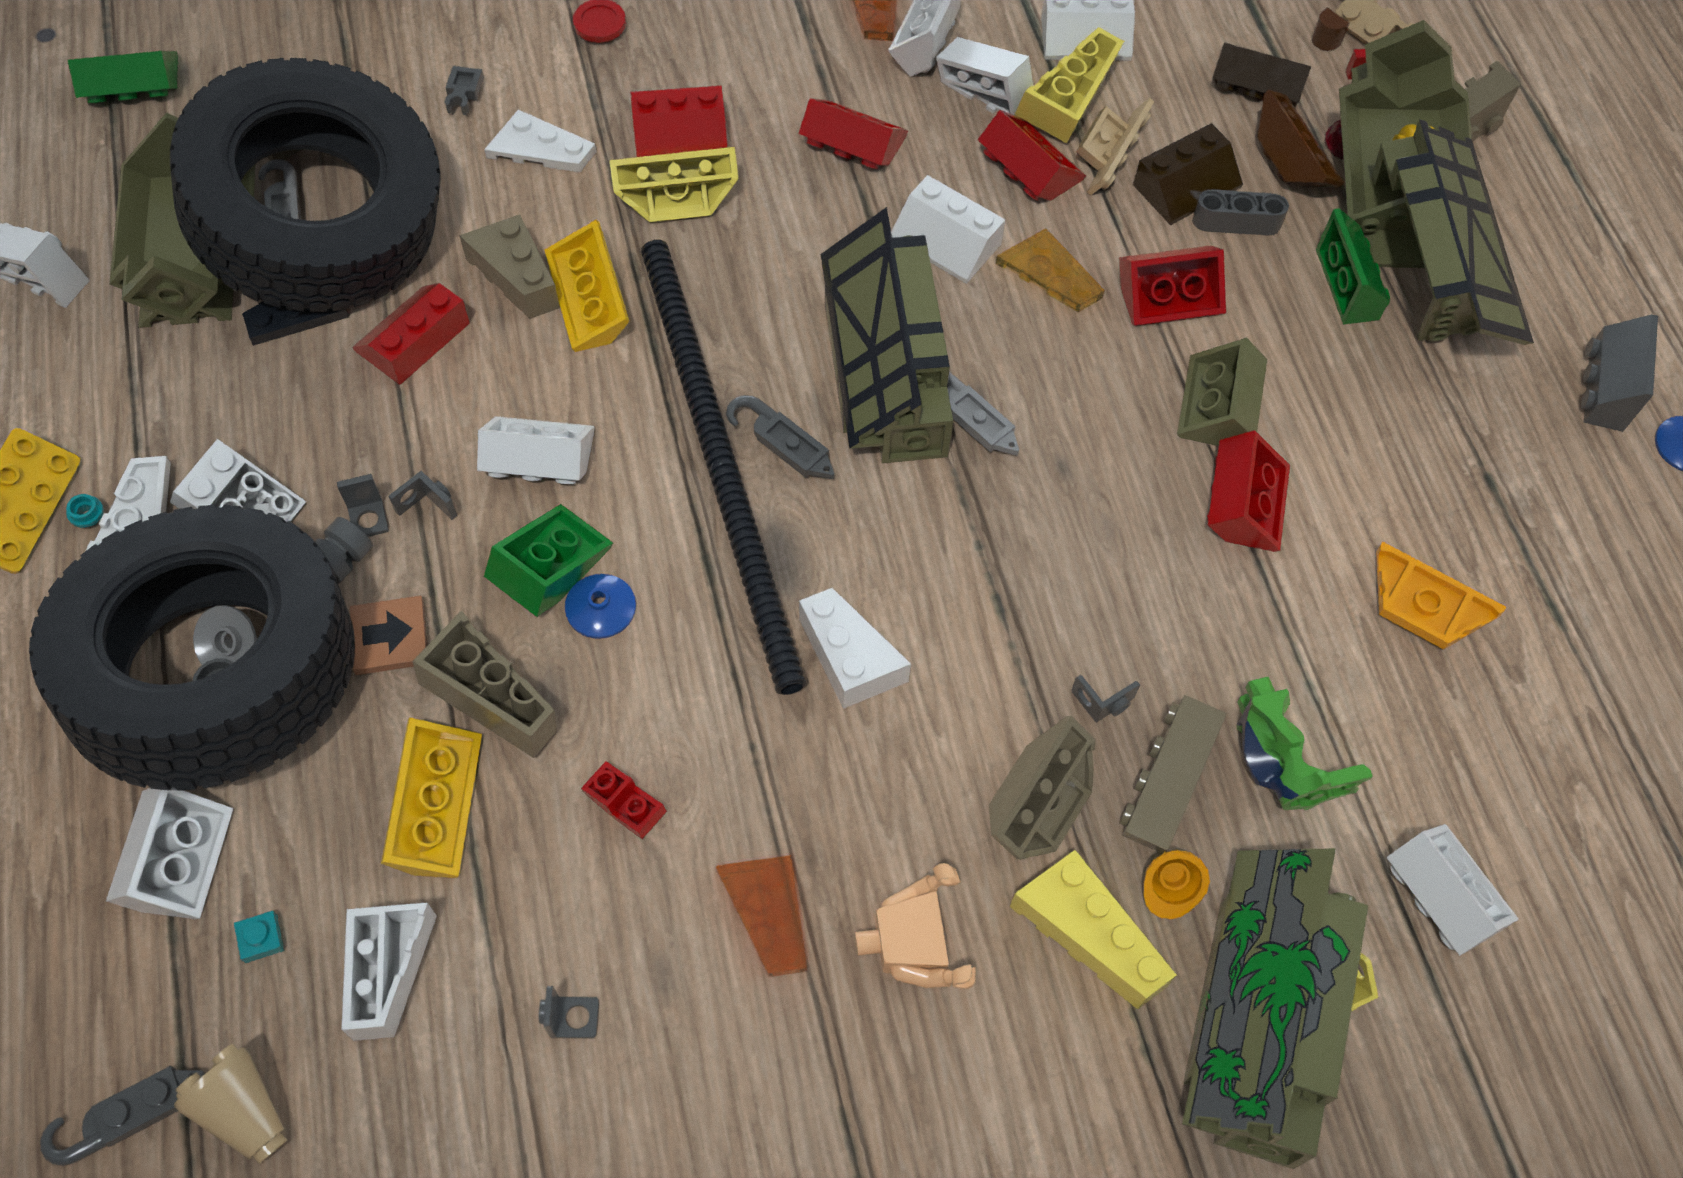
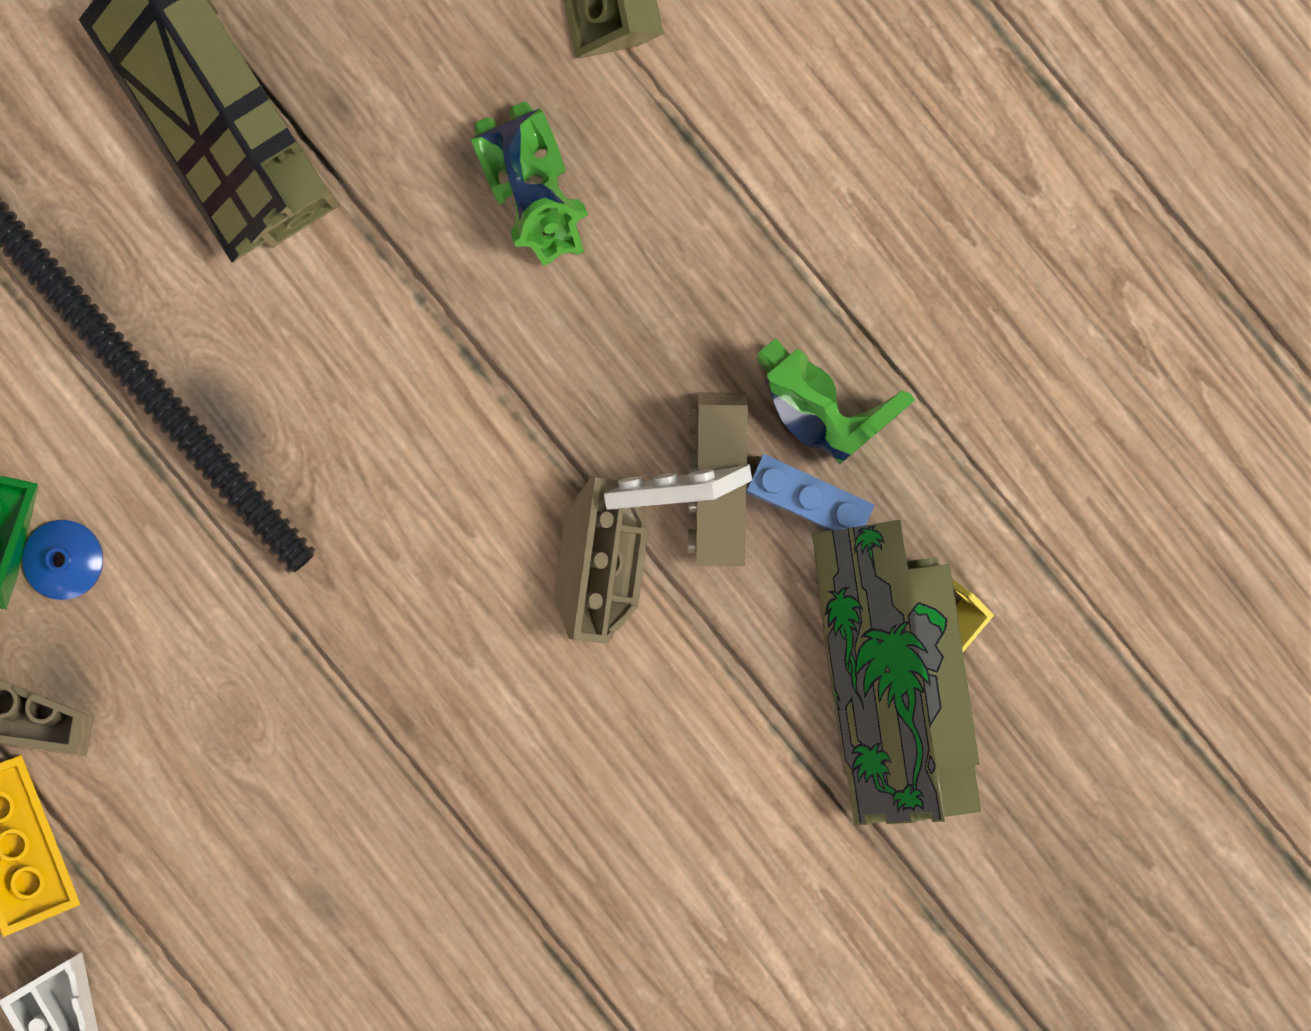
camera: 15 degrees left, 25 degrees up
dark grey bracket [539,986,599,1039] -> none
red slope [581,761,667,839] -> none
clear orange wing [715,855,807,977] -> none
dark grey plate [726,395,834,479] -> none
white wedge [799,588,911,709] -> none
light nougat torso [855,863,975,989] -> none
light grey plate [947,371,1019,456] -> none
light yellow wedge [1010,850,1177,1009] -> none
dark grey bracket [1071,675,1140,723] -> none
light orange piece [1143,850,1210,919] -> none
red slope [1207,430,1290,552] -> none
light orange wing [1376,541,1506,650] -> none
white slope [1386,824,1519,956] -> none
none -> bright green hips [470,101,588,266]
none -> white wing [604,465,752,510]
none -> medium blue arch [746,454,875,531]

